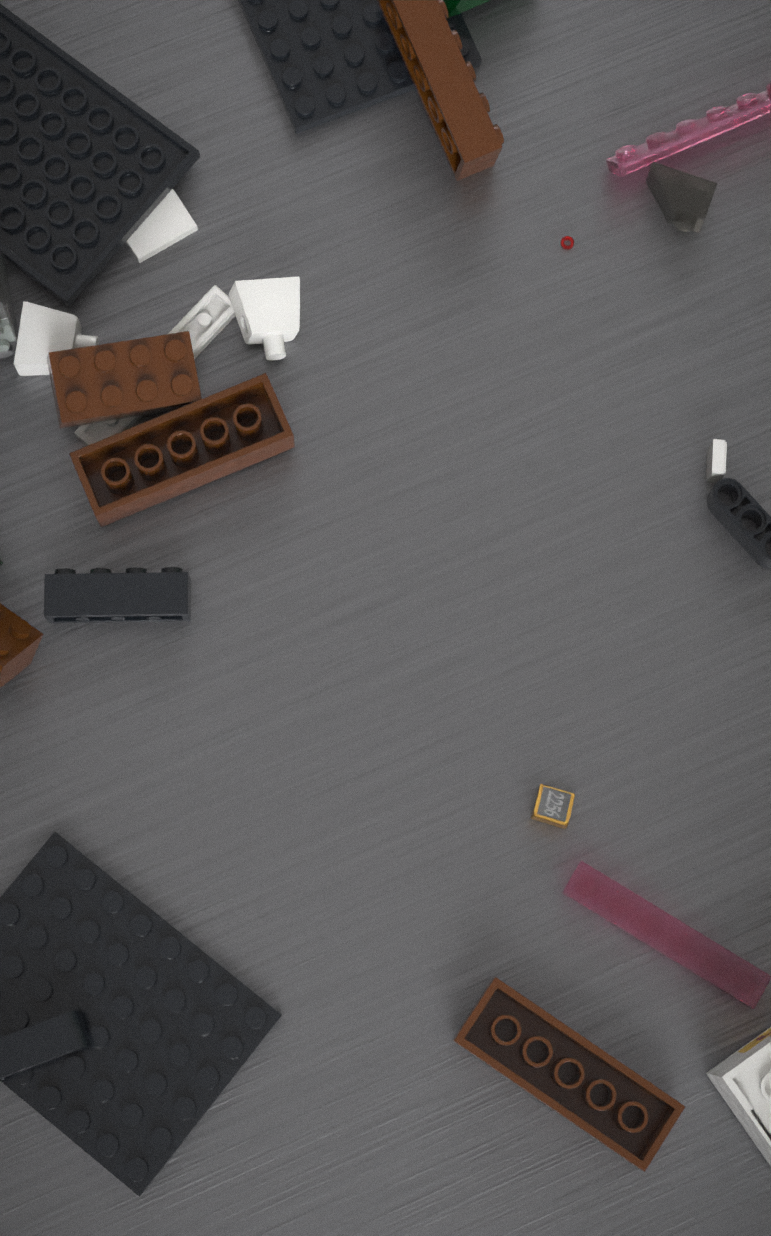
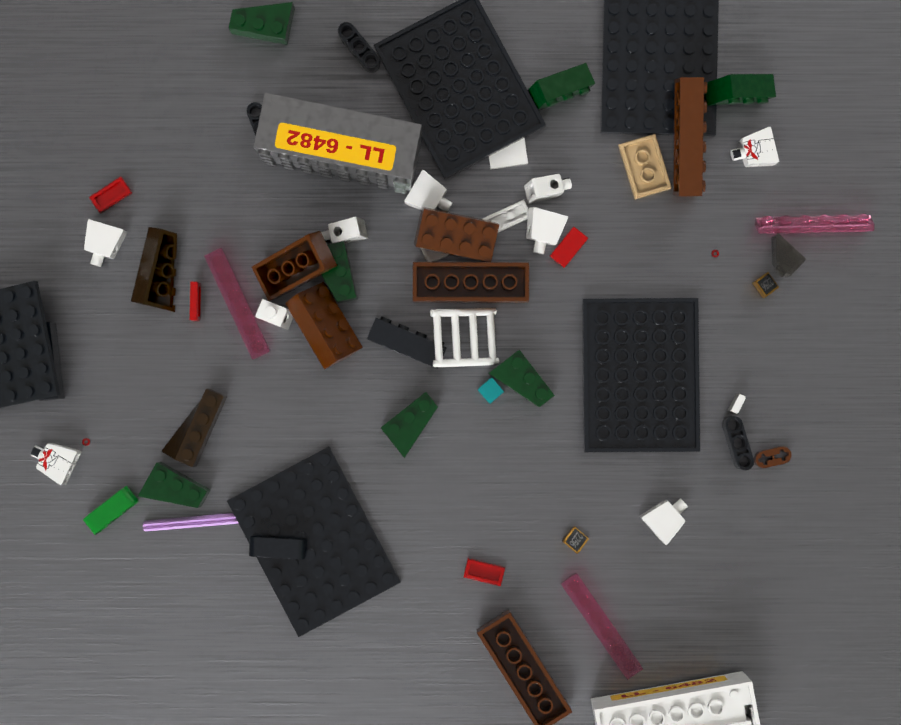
camera: 30 degrees right, 10 degrees up
none -> dark green wedge [381,392,438,458]
none -> white bar [430,308,499,367]
none -> red tile [463,558,505,586]
none -> teal tile [478,377,504,404]
none -> dark green wedge [488,350,555,407]
none -> white torso [524,174,572,204]
none -> dark green wedge [528,63,595,111]
none -> red tile [549,227,588,268]
none -> black plate [583,298,700,452]
none -> tan tile [618,134,672,200]
none -> white torso [639,498,688,545]
none -> white torso [730,127,779,167]
none -> slope [752,272,779,298]

